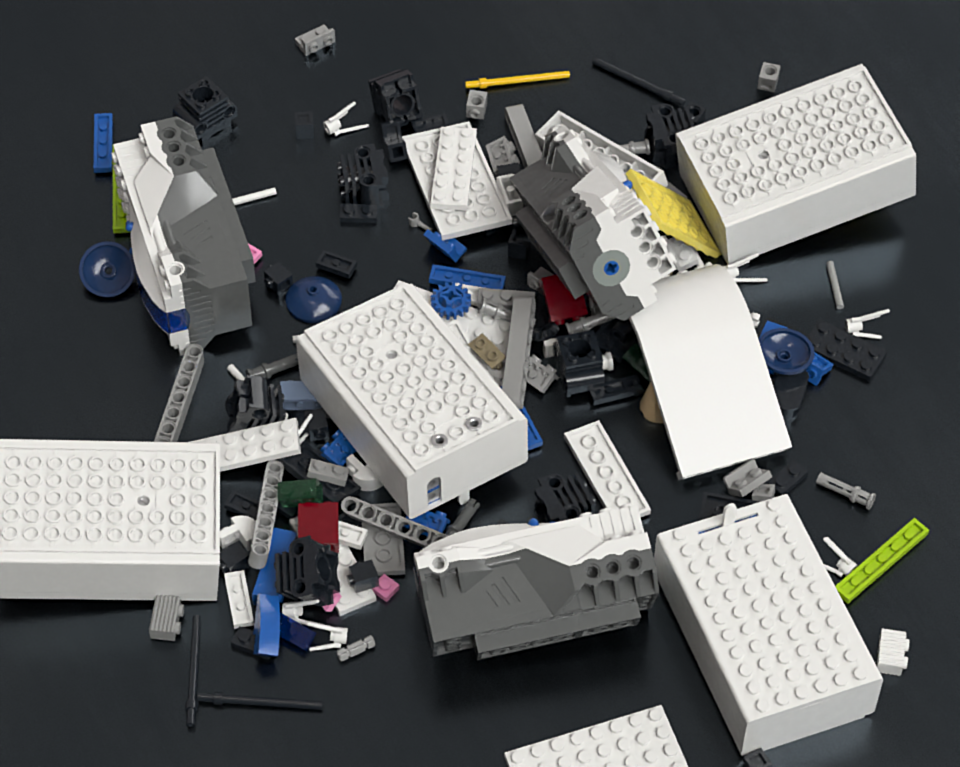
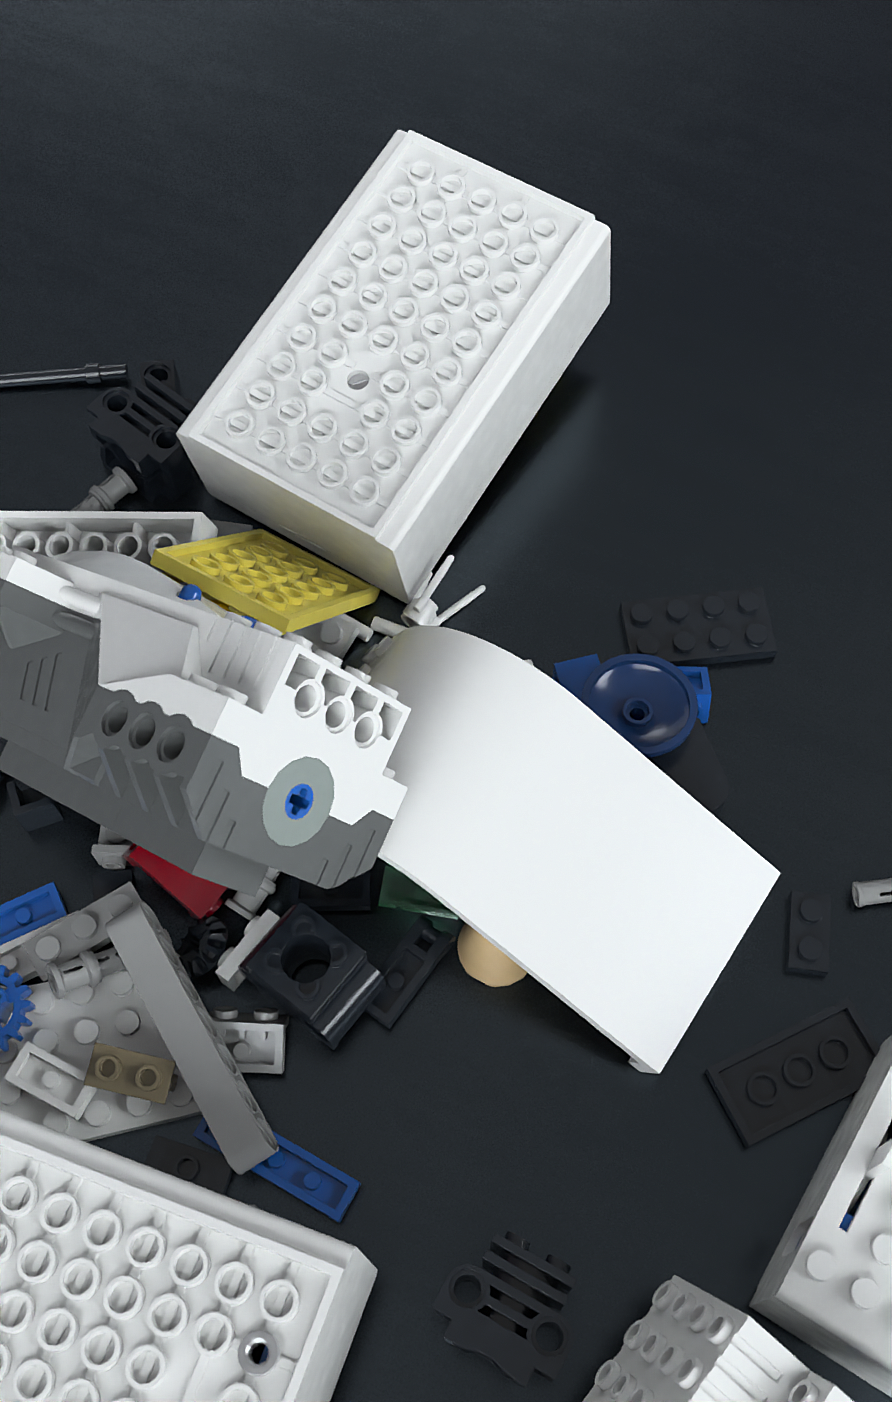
camera: 35 degrees left, 10 degrees up
white plate [564,420,651,517] -> none
white wheel [602,352,613,371] -> none
light grey bracket [723,459,772,497] -> none
light grey plate [752,484,775,502] -> none
light grey brick [757,62,780,92] -> none
light grey bar [826,261,844,309] -> none
white plant [845,309,890,339] -> none

